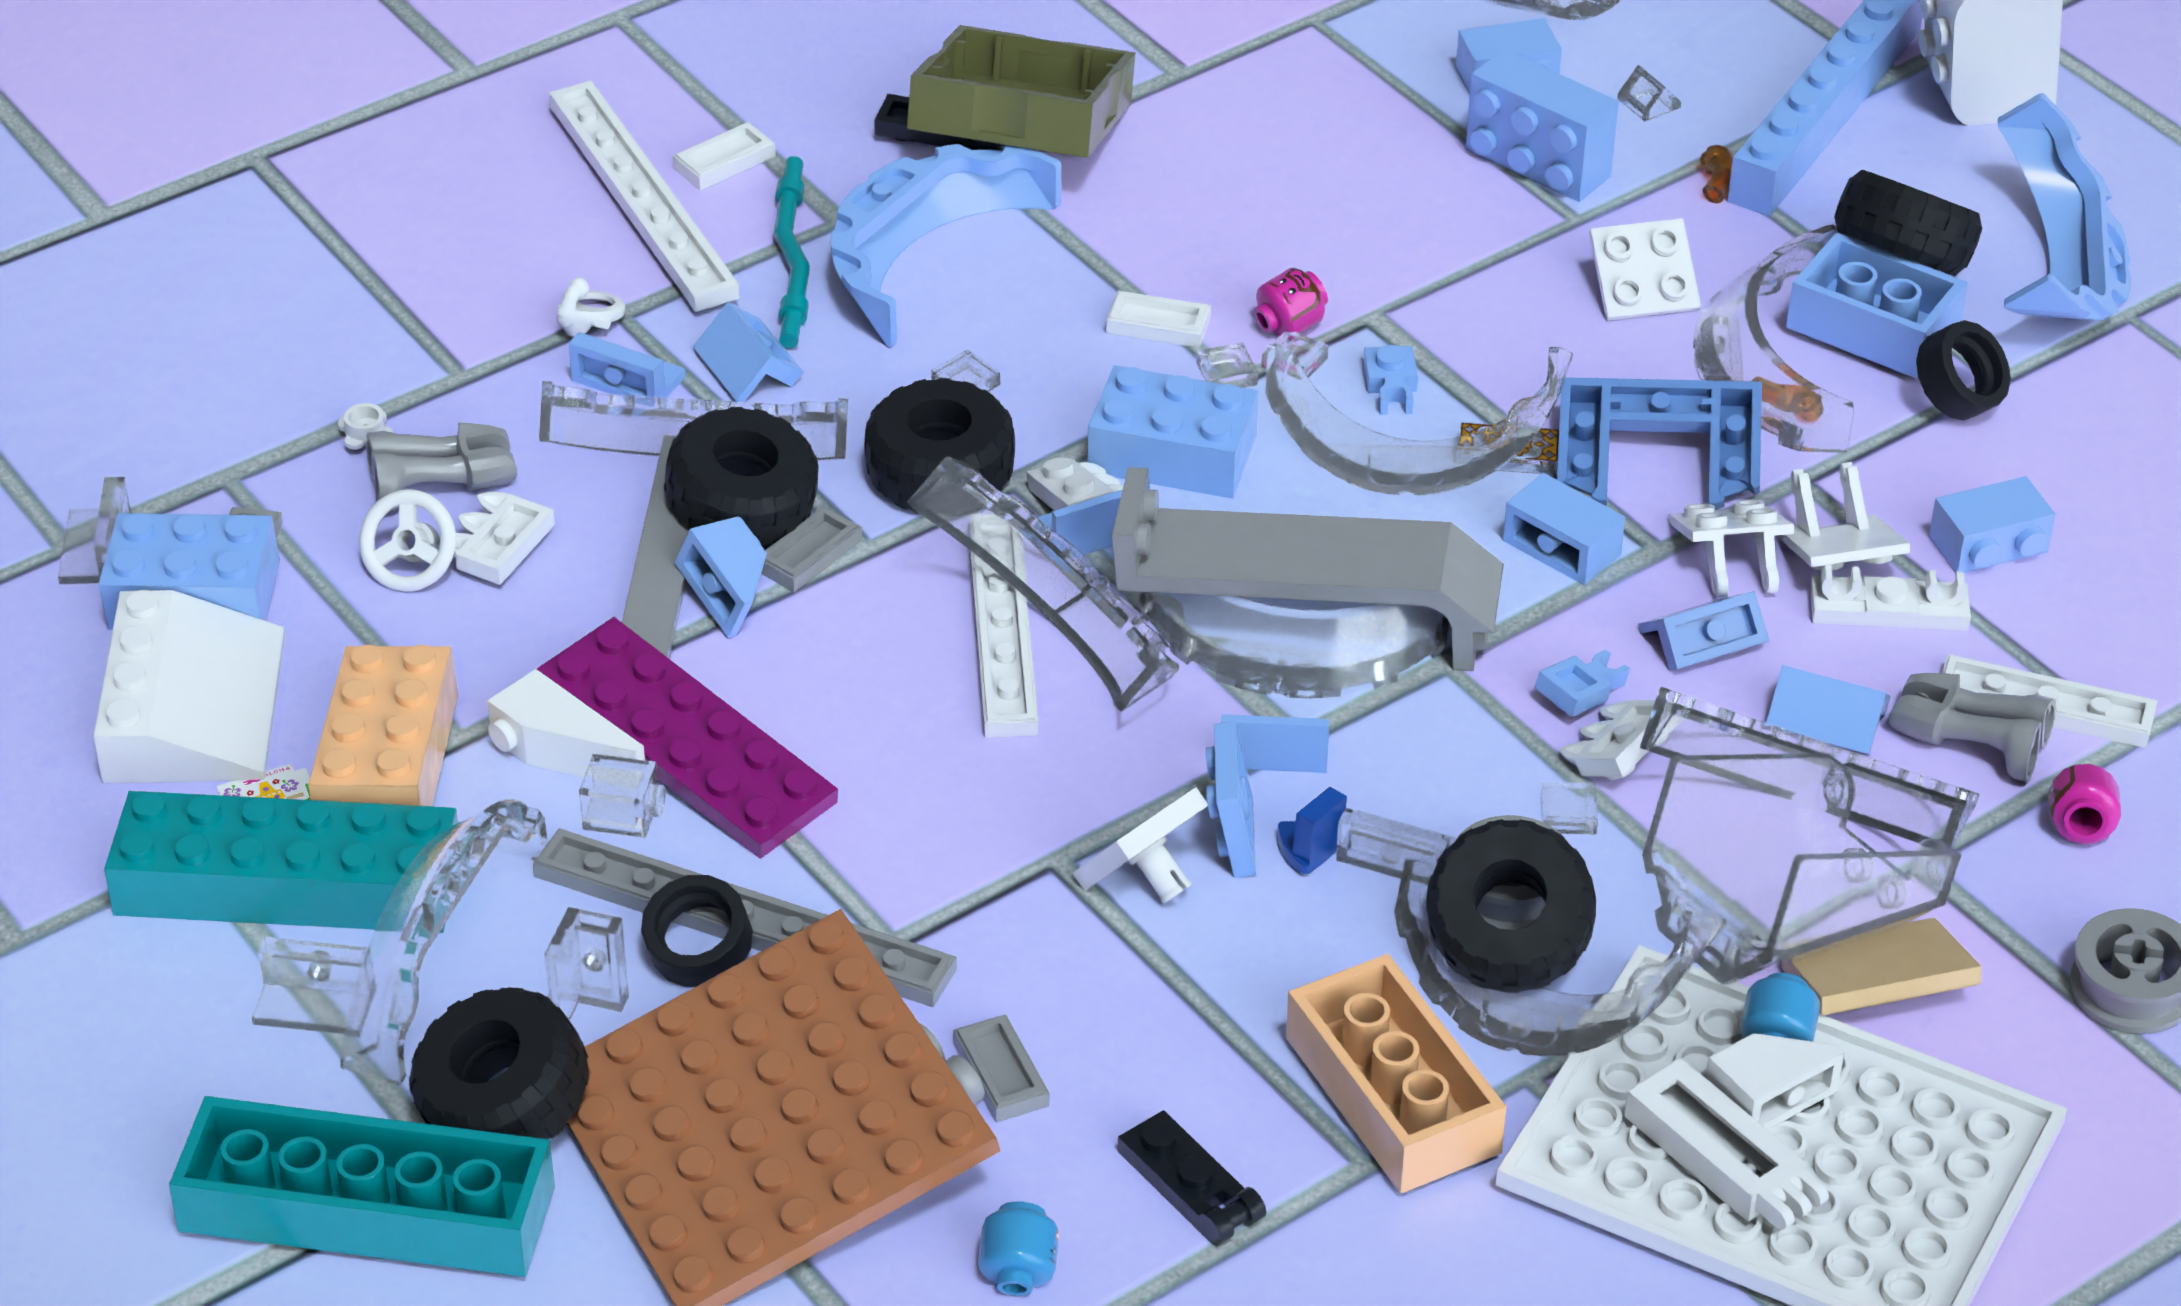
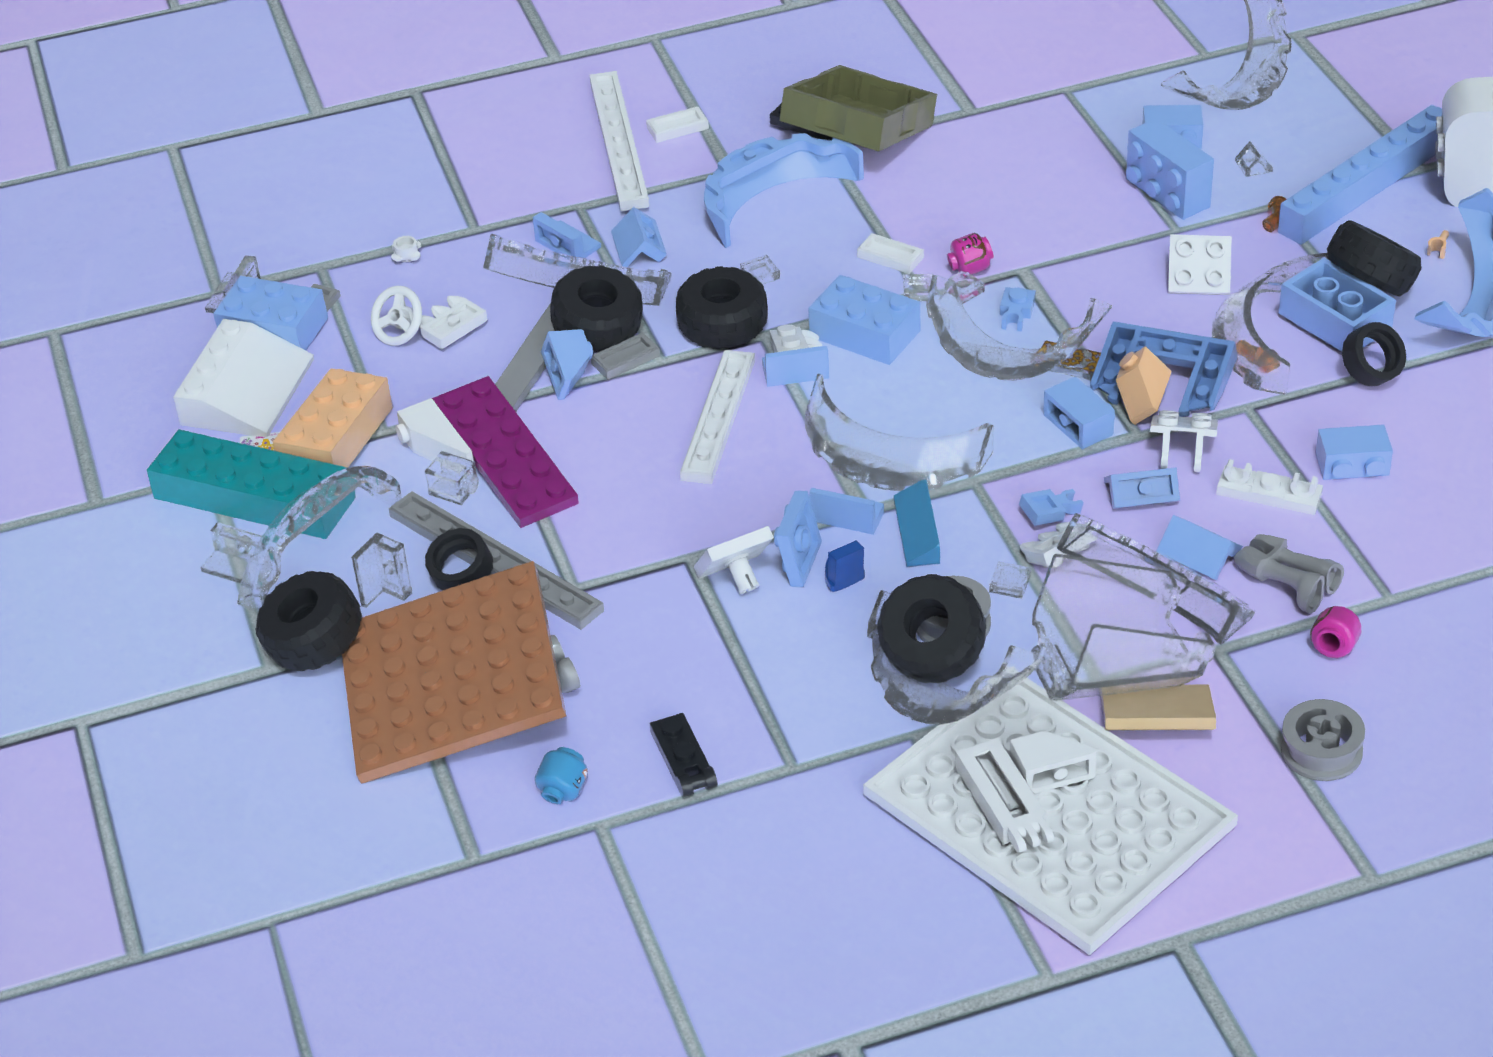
camera: 20 degrees right, 0 degrees up
teal brick [169,1096,555,1277] -> none
light grey piece [366,422,517,512] -> none
white piece [557,277,626,337] -> none
teal bar [774,156,810,349] -> none
clear windscreen [907,456,1179,712] -> none
light grey tile [953,1014,1050,1123] -> none
light grey panel [1112,467,1504,671] -> none
light nougat brick [1286,954,1507,1194] -> none
clear panel [1336,808,1457,887] -> none
dark azure head [1740,973,1820,1042] -> none
white plate [1778,462,1910,571] -> none
white tile [1943,654,2158,749] -> none
none -> dark azure slope [893,479,940,567]
none -> light nougat slope [1116,346,1172,425]
none -> light nougat hand [1427,230,1449,259]

